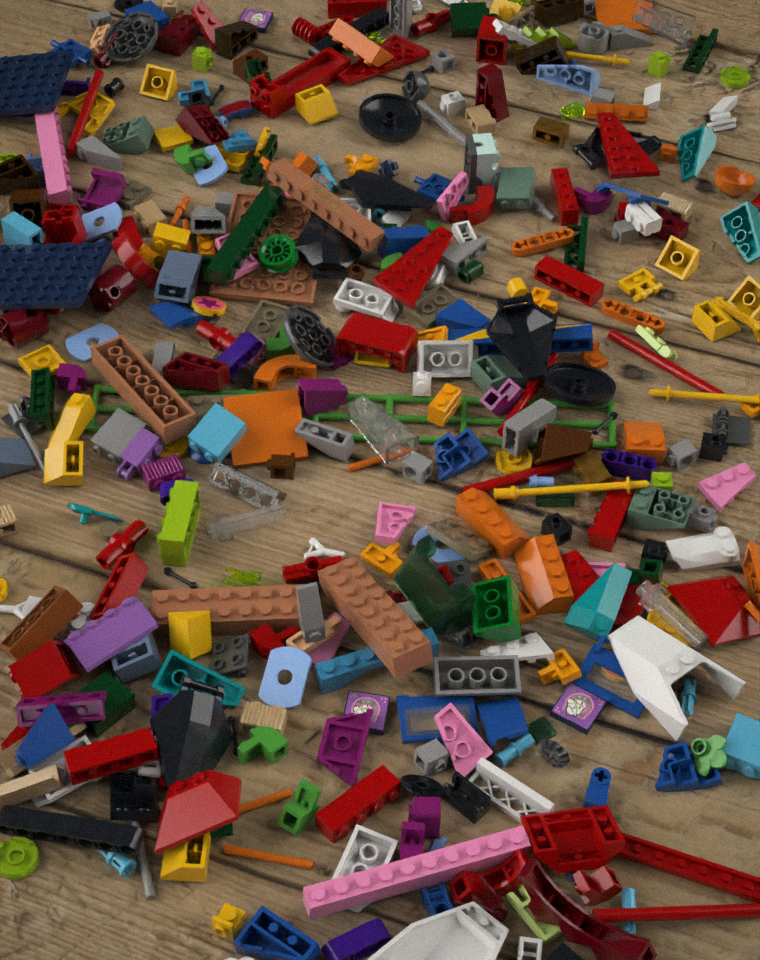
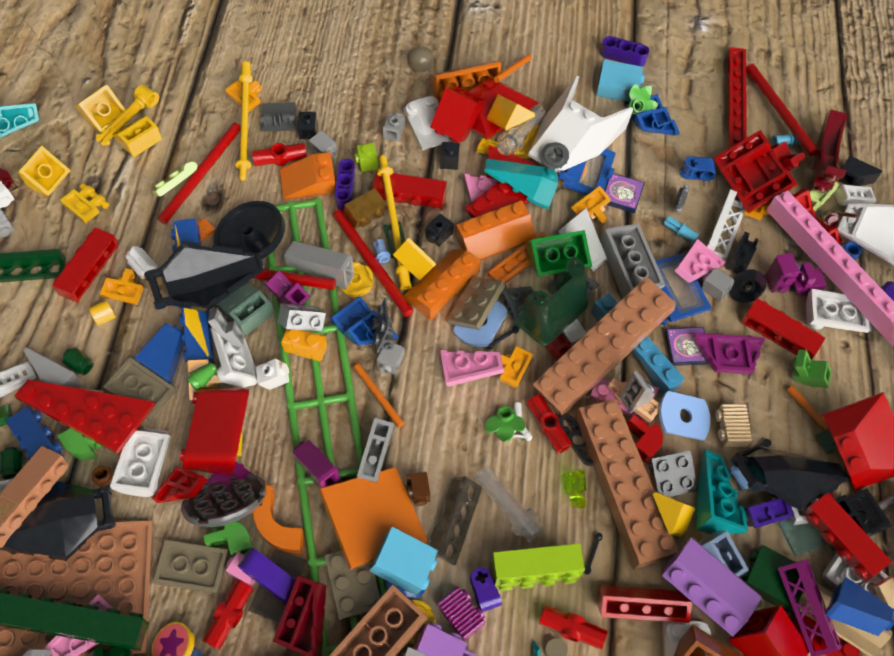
camera: 105 degrees left, 15 degrees up
orange bar [224,844,314,870] -> none
bright green brick [237,726,289,765] -> none
green wheel [258,234,298,274] -> none
clear wedge [348,395,419,465] -> none
blue slope [475,697,528,746] -> none
orange beam [511,228,574,257] -> none
clear green tile [527,716,556,744] -> none
reddish brown slope [533,423,593,466] -> none
black hinge [592,412,618,435] -> none
orange beam [601,299,665,335] -> none
sand green slope [626,486,695,530] -> none
dark green brick [626,559,664,587] -> none
bright pink wing [697,462,756,512] -> none
none -> white piece [125,246,158,279]
none -> red wing [152,466,208,503]
none -> bright green cone [186,362,217,391]
none -> light grey slope [208,308,245,347]
none -> red piece [252,143,307,166]
none -> light grey brick [277,303,326,332]
none -> dark grey hinge [372,298,394,353]
none -> yellow slope [393,238,436,281]
none -> red slope [430,86,486,143]
none -> bright green plate [485,406,525,442]
none -> yellow slope [487,94,535,130]
none -> dark grey gear [541,142,569,170]

